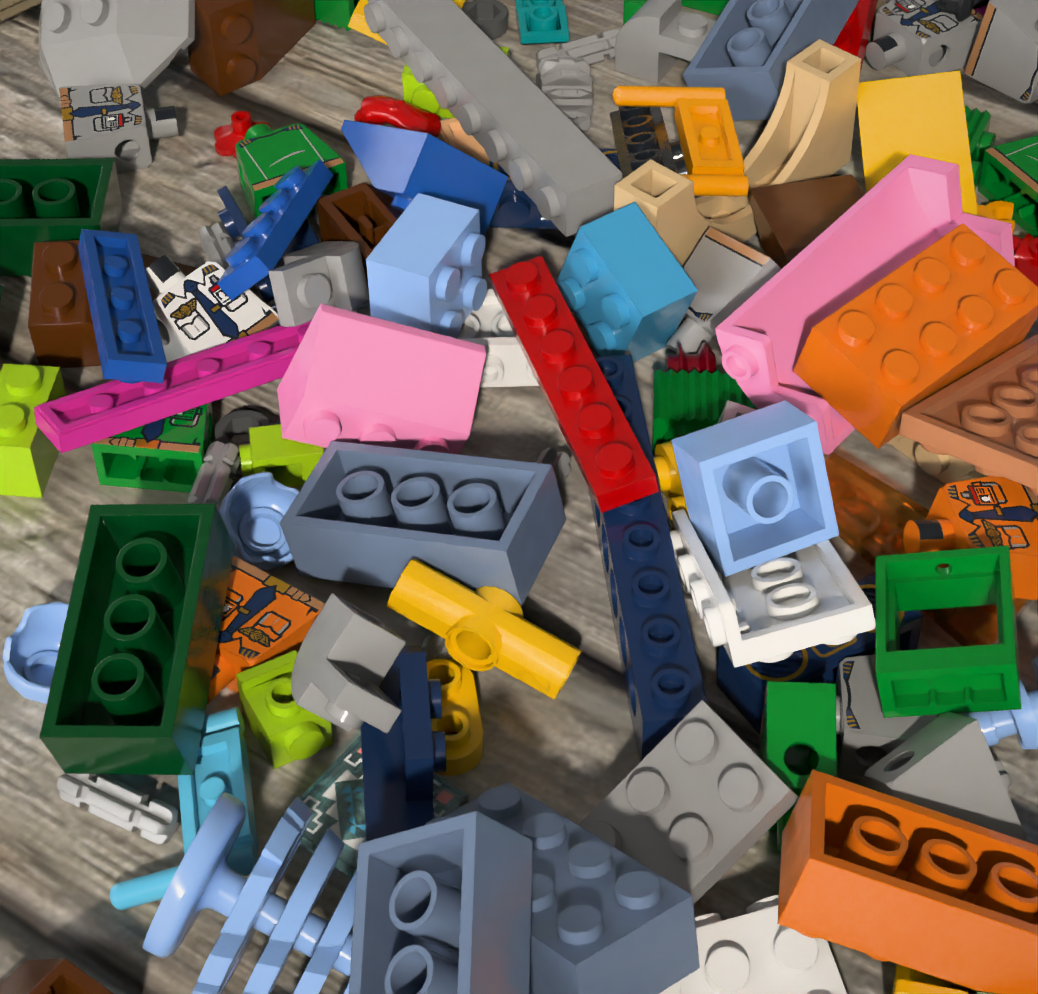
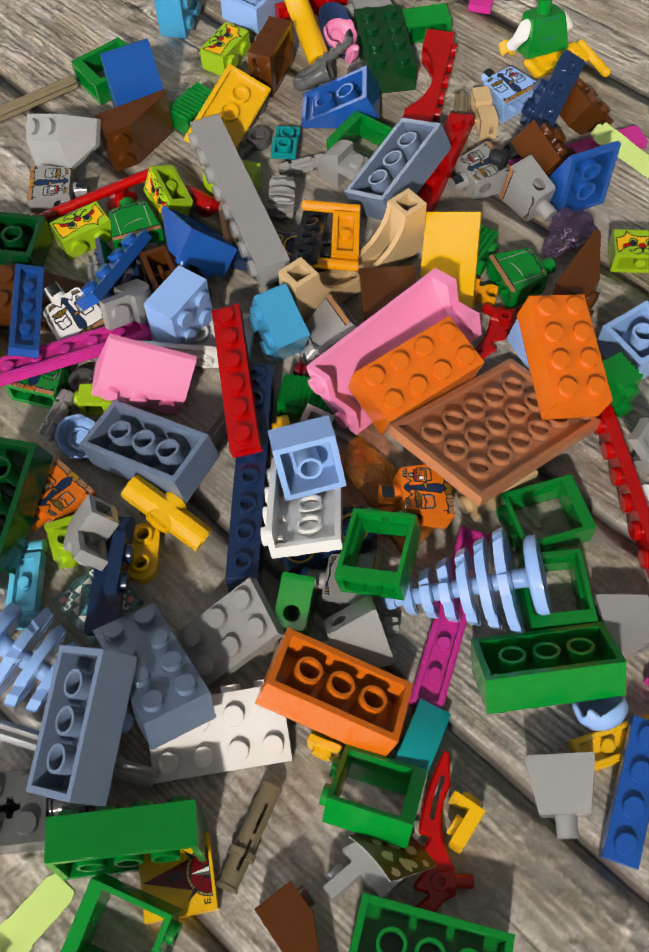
camera: 10 degrees right, 15 degrees up
none -> red bar [28,168,149,221]
none -> lime brick [49,201,112,261]
none -> lime brick [143,165,193,226]

